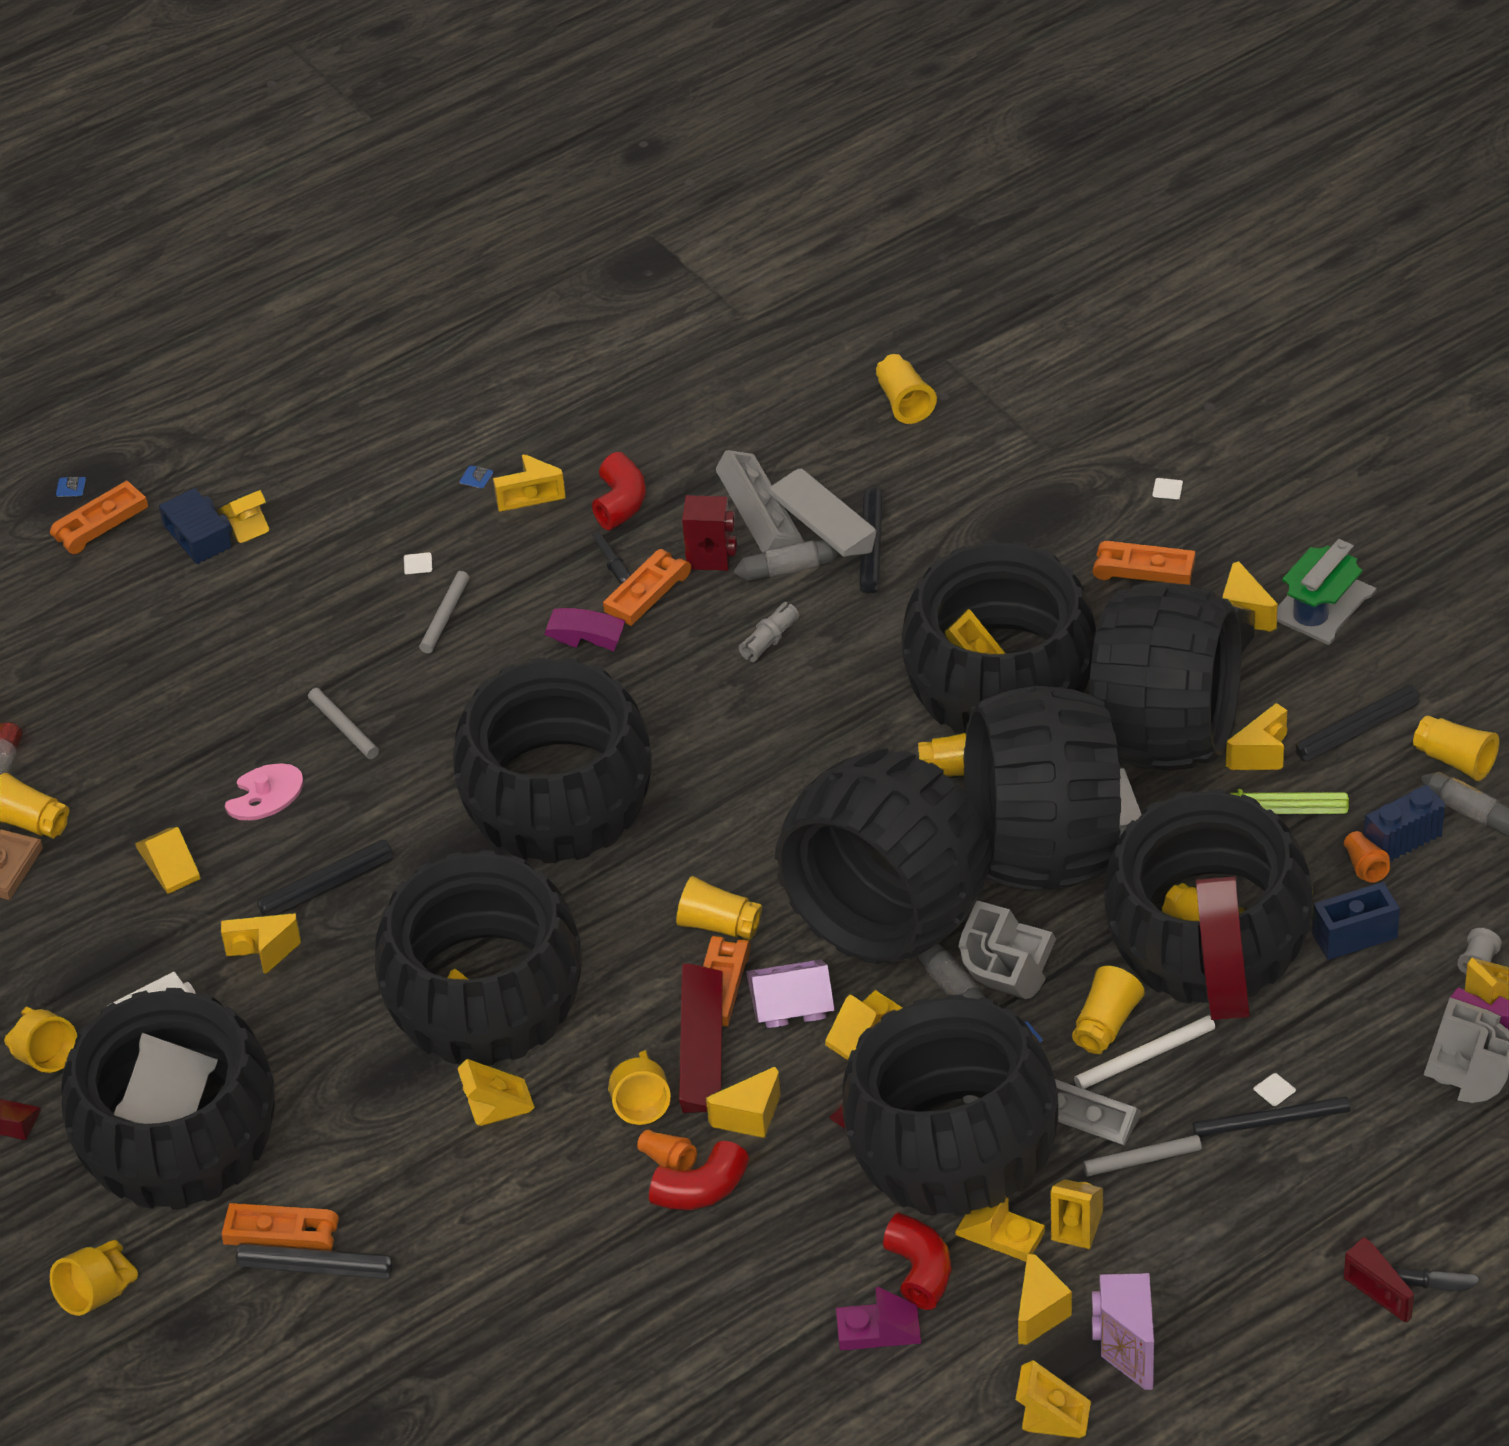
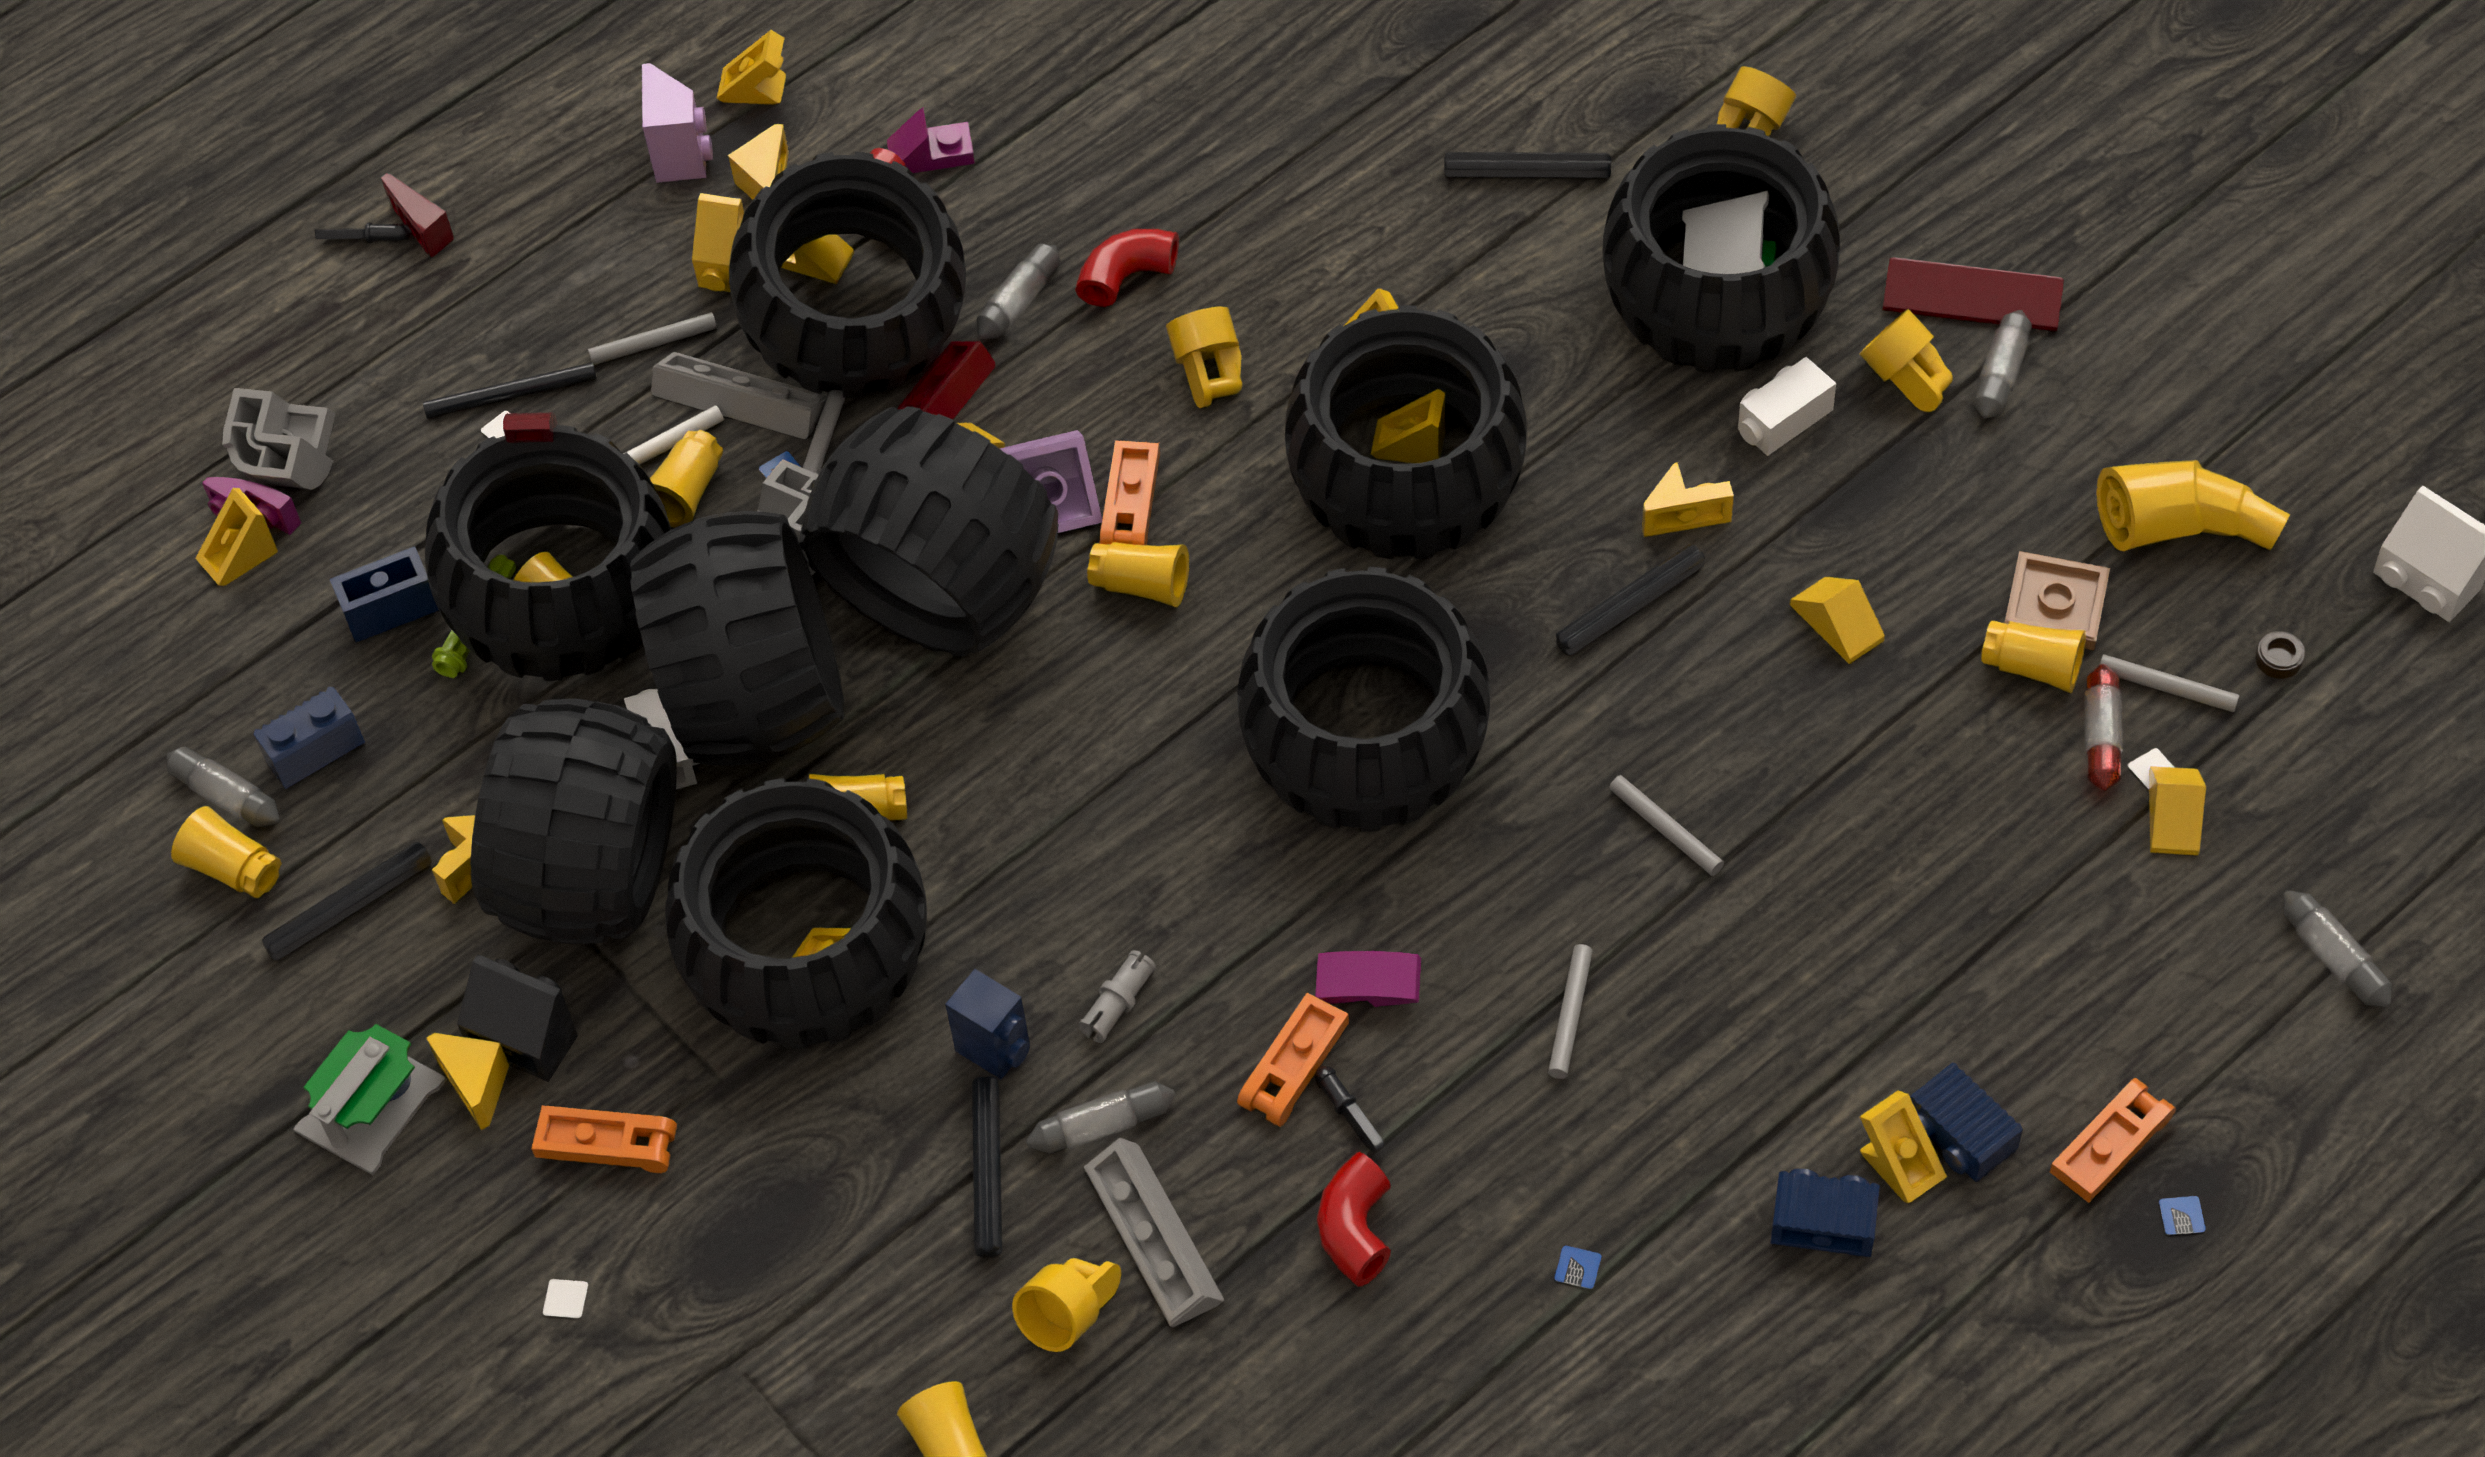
camera: 175 degrees right, 10 degrees up
orange plate [221,1203,339,1251] -> none
bright pink piece [225,763,304,821] -> none
white sticker [404,552,432,574] -> none
yellow slope [493,454,566,512] -> none
orange cone [637,1129,697,1171] -> none
dark red slope [679,963,723,1113] -> none
dark red brick [682,495,737,571] -> none
yellow slope [706,1067,781,1138] -> none
light grey slope [768,468,876,557] -> none
lime axle [1230,789,1349,815] -> none
orange cone [1344,831,1390,883] -> none
light grey bush [1457,928,1502,974] -> none
none -> dark blue brick [945,969,1030,1079]
none -> piece [976,244,1060,339]
none -> yellow piece [1012,1258,1121,1352]
none -> dark blue brick [1770,1169,1880,1257]

